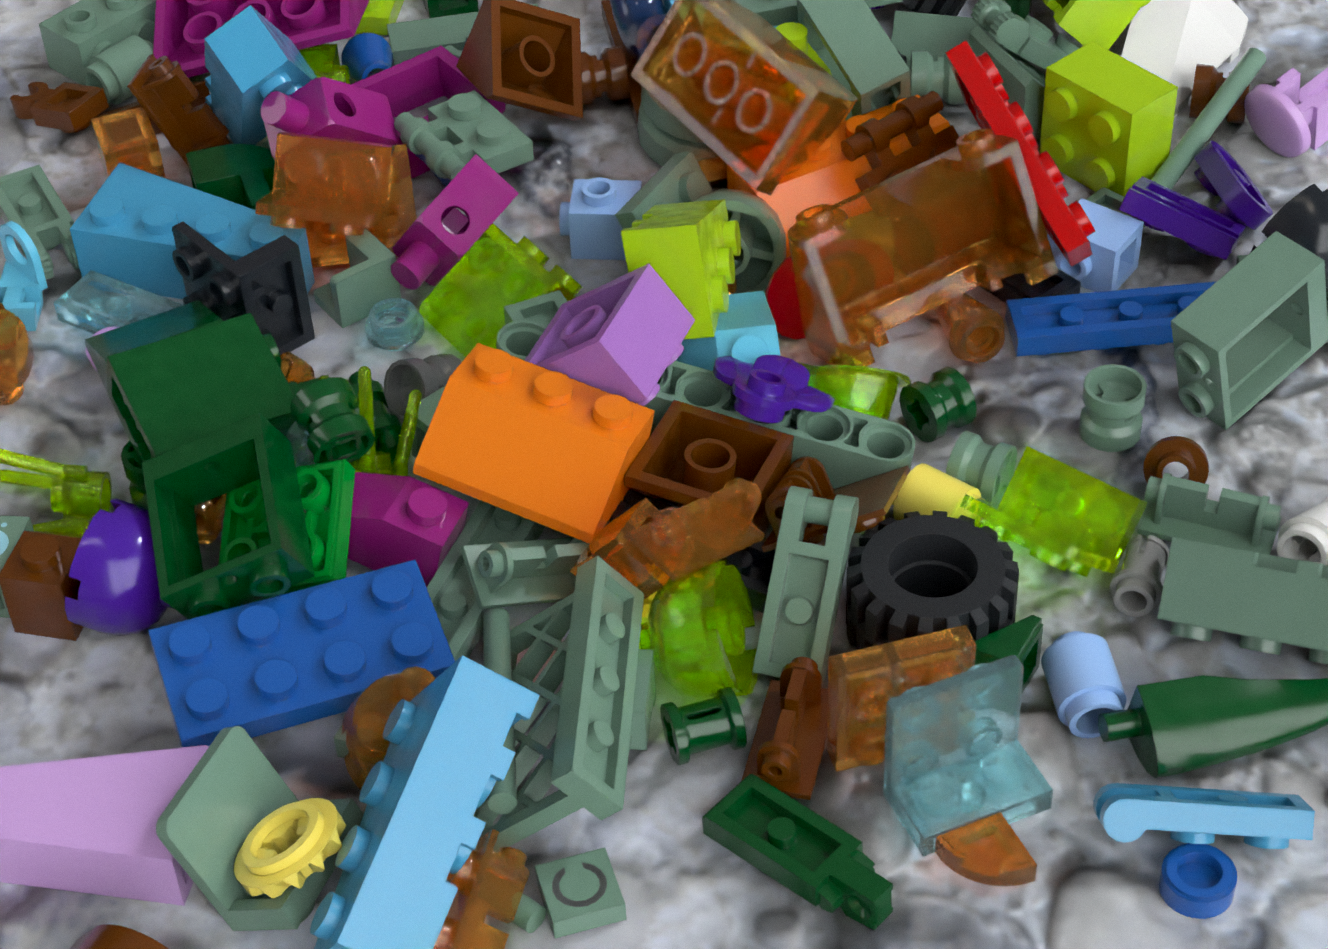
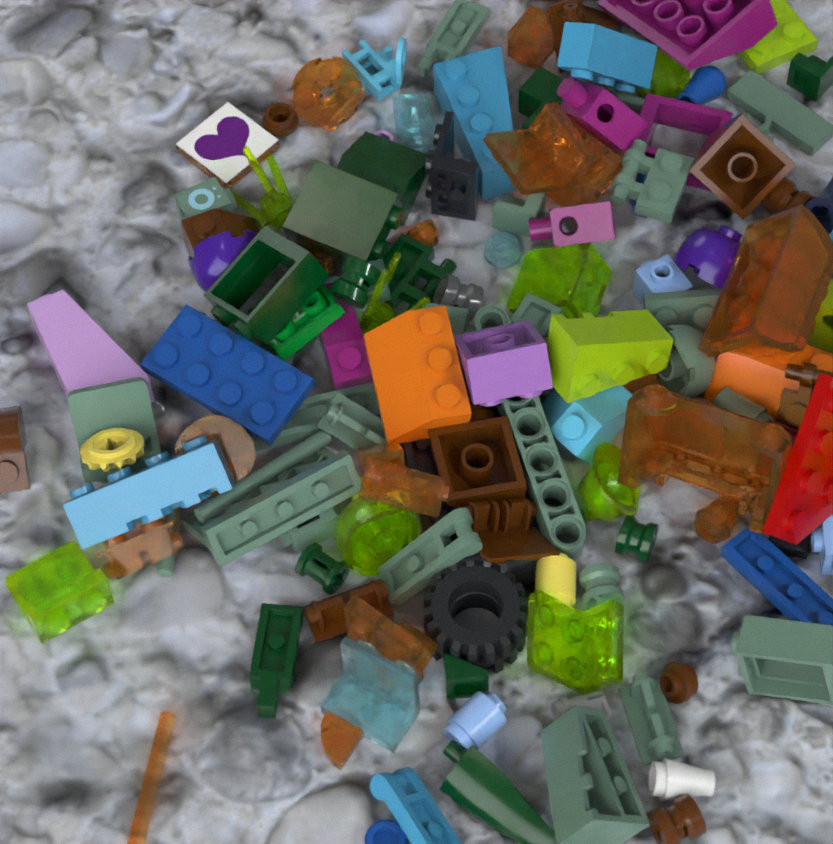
camera: 55 degrees right, 15 degrees up
sand green tile [534,847,627,939] -> none
dark purple plate [713,354,835,423] -> none
sand green wheel [1079,364,1147,452] -> none
none -> dark purple cylinder [673,224,749,295]

